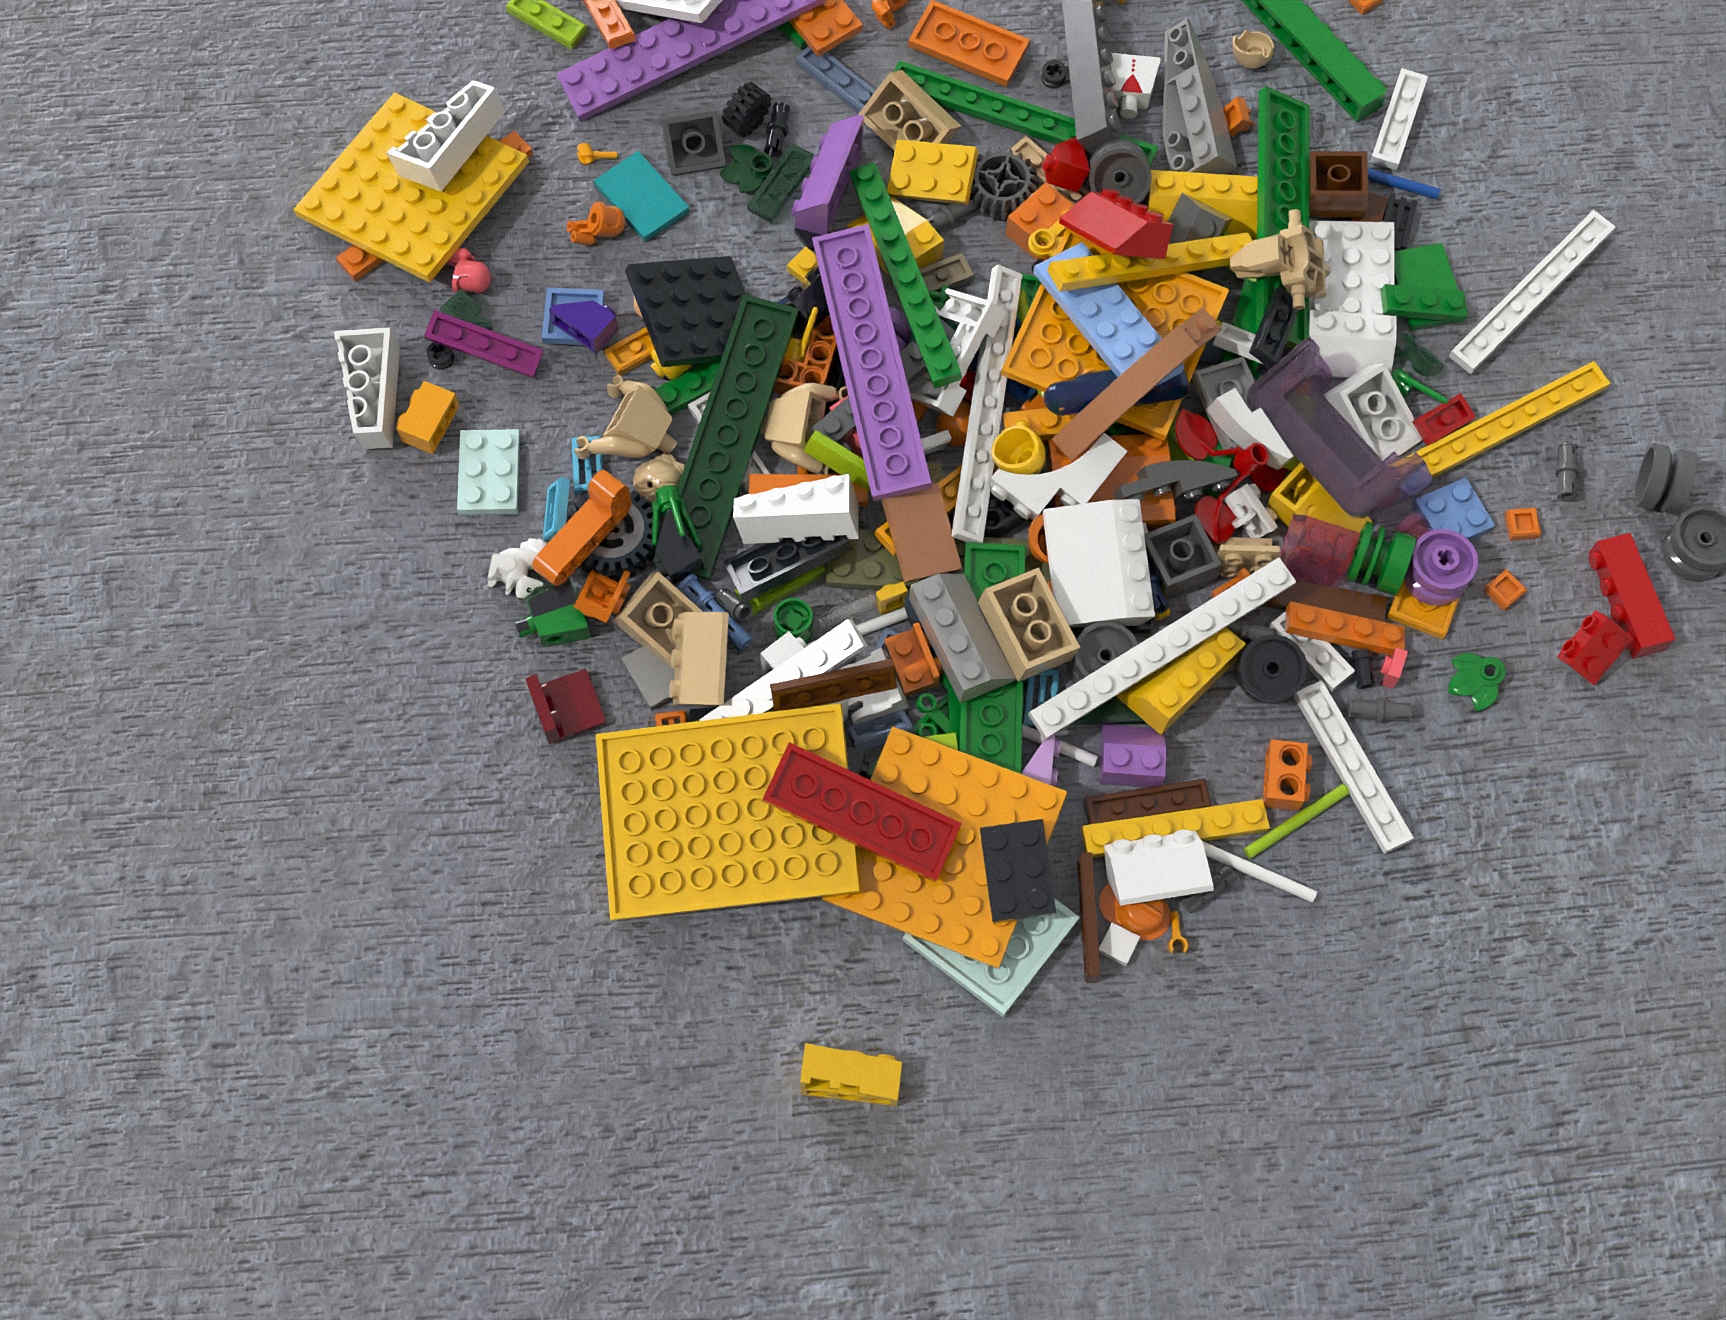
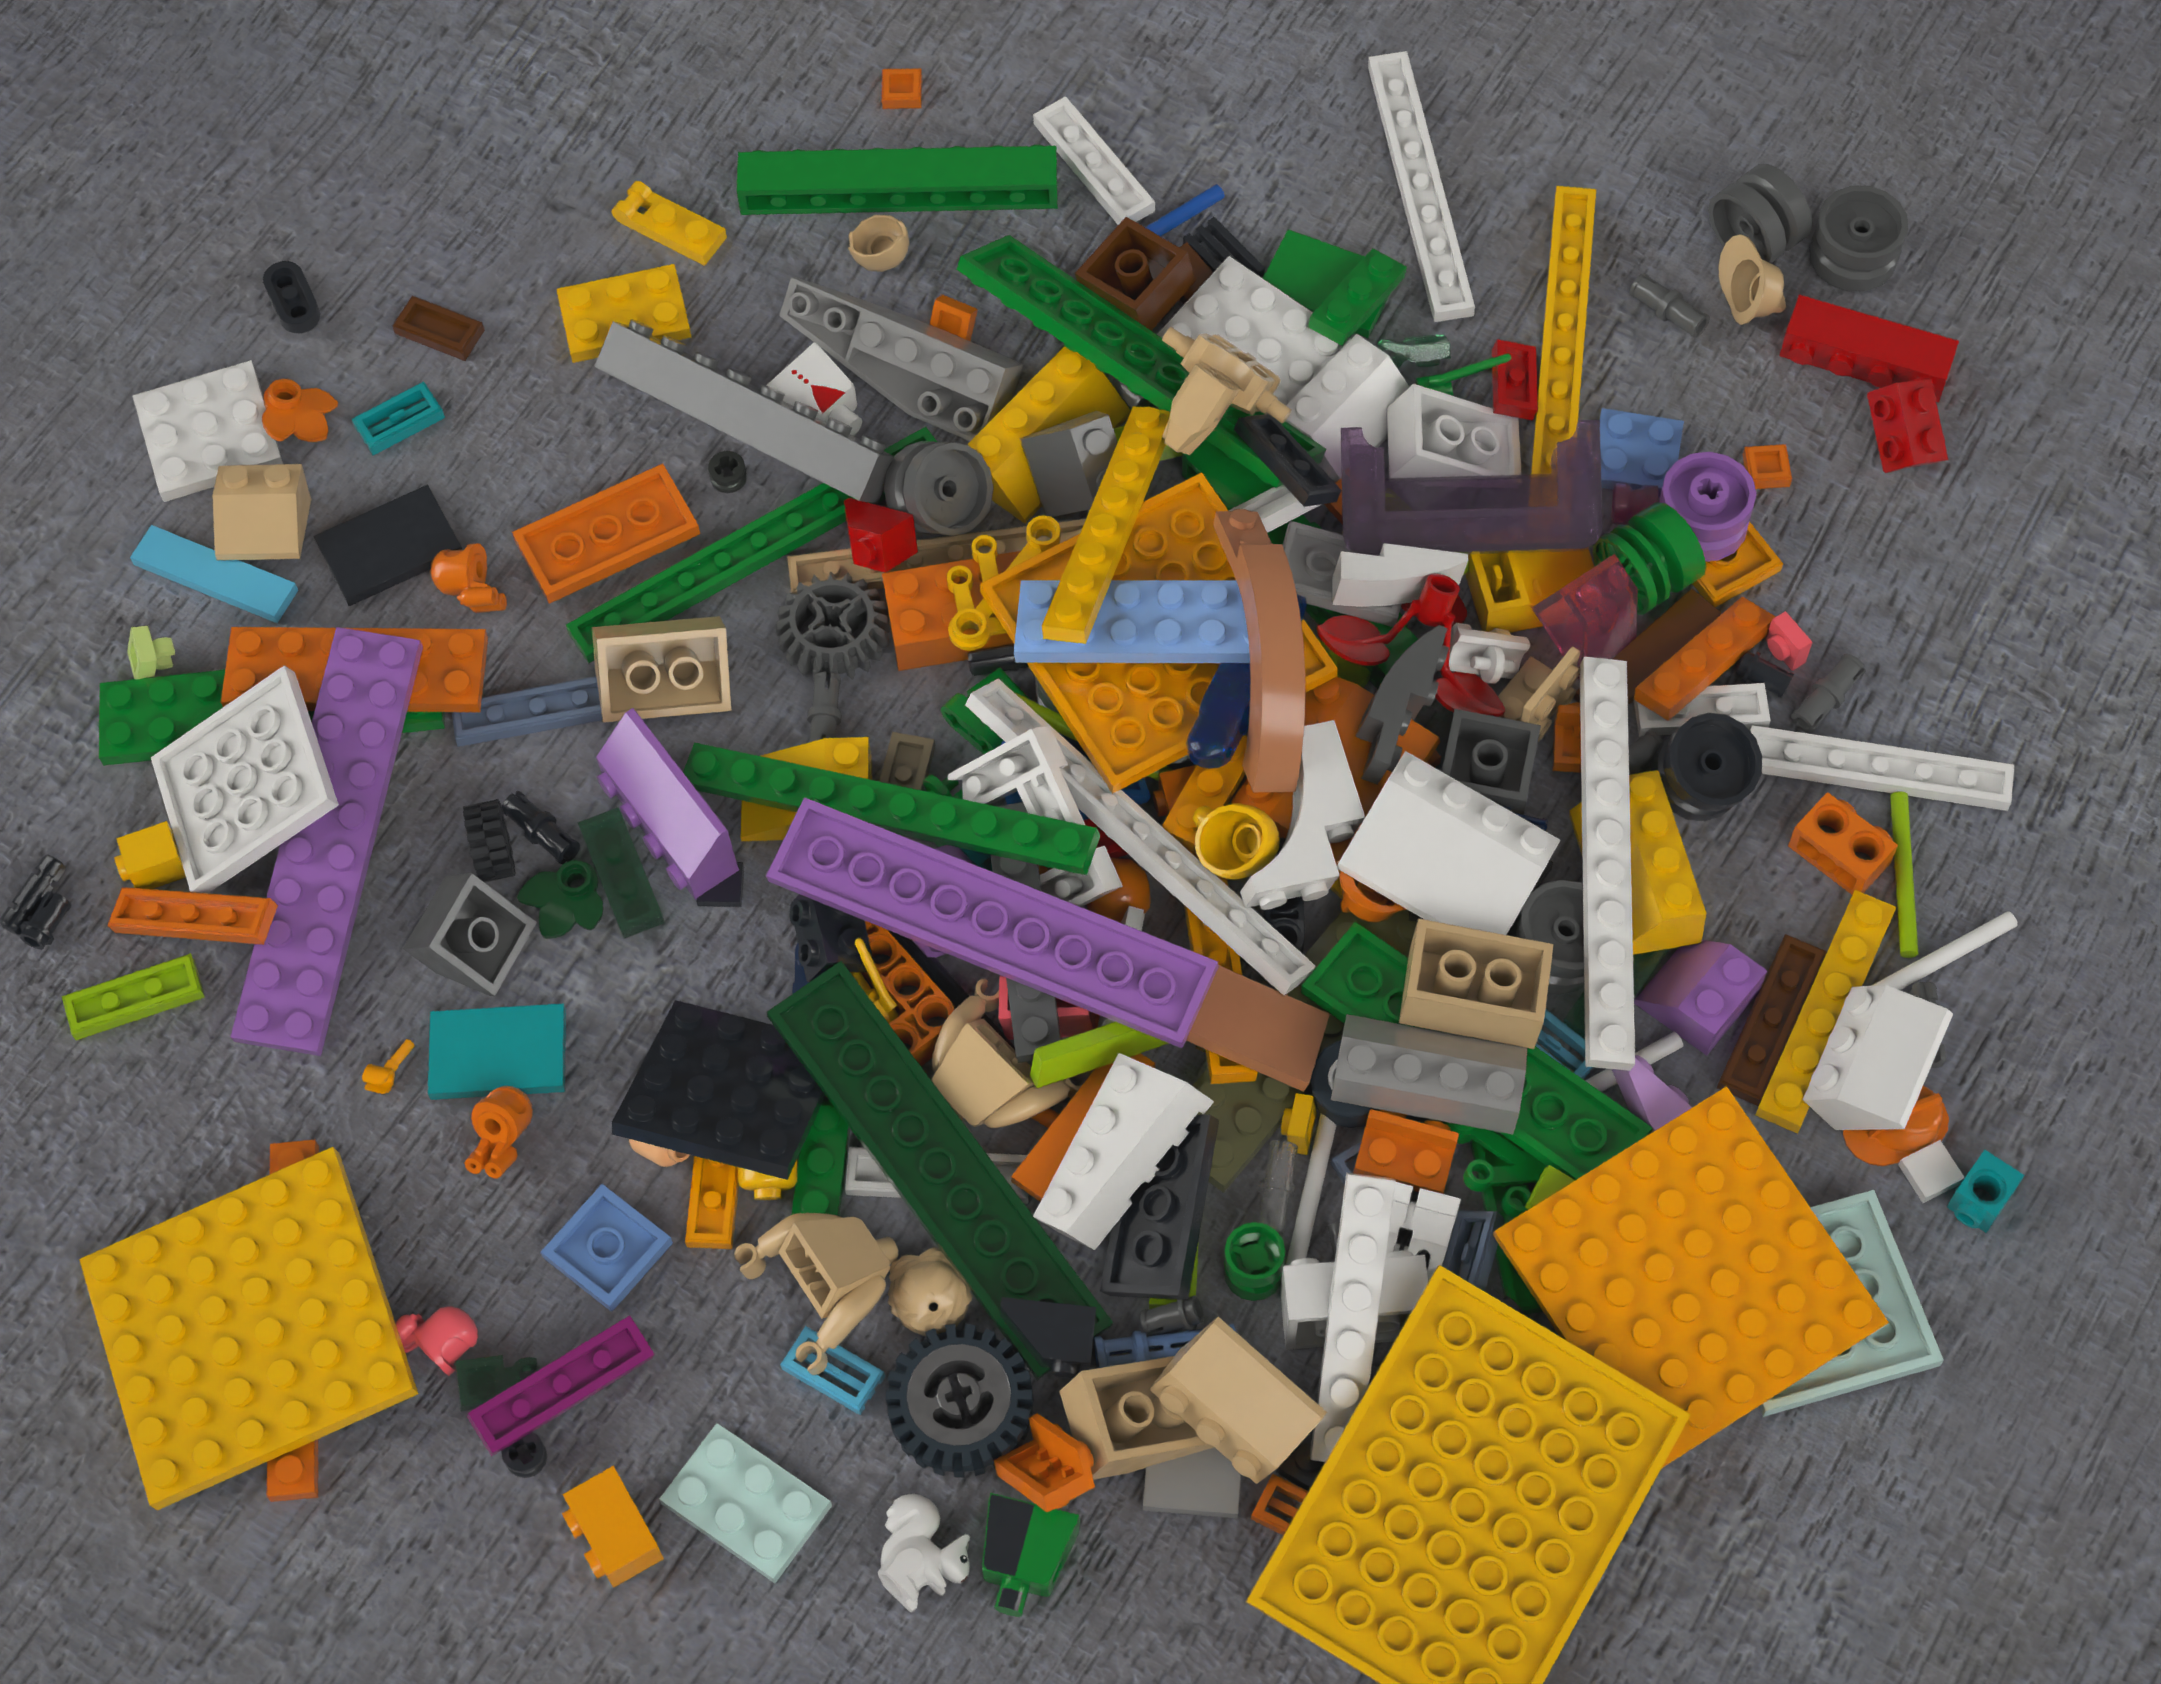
camera: 50 degrees left, 5 degrees down
white wedge [334,327,400,449] -> none
white wedge [386,80,506,192] -> none
dark red bracket [525,669,606,744] -> none
orange beam [532,470,632,586] -> none
medium azure tile [543,477,570,542] -> none
dark purple slope [549,300,618,354] -> none
green plant [651,485,701,547] -> none
red plate [762,742,962,882] -> none
reddish brown tile [769,659,897,712] -> none
yellow plate [787,247,818,284] -> none
yellow wedge [800,1043,902,1106] -> none
yellow plate [887,139,979,205] -> none
black plate [980,819,1057,924] -> none
slope [1059,189,1173,259] -> none
reddish brown tile [1077,852,1101,983] -> none
light orange hand [1167,911,1188,954] -> none
green plate [1448,653,1506,712] -> none
orange tile [1504,507,1541,541] -> none
none -> tan piece [1719,234,1786,325]
none -> teal brick [1947,1149,2025,1233]

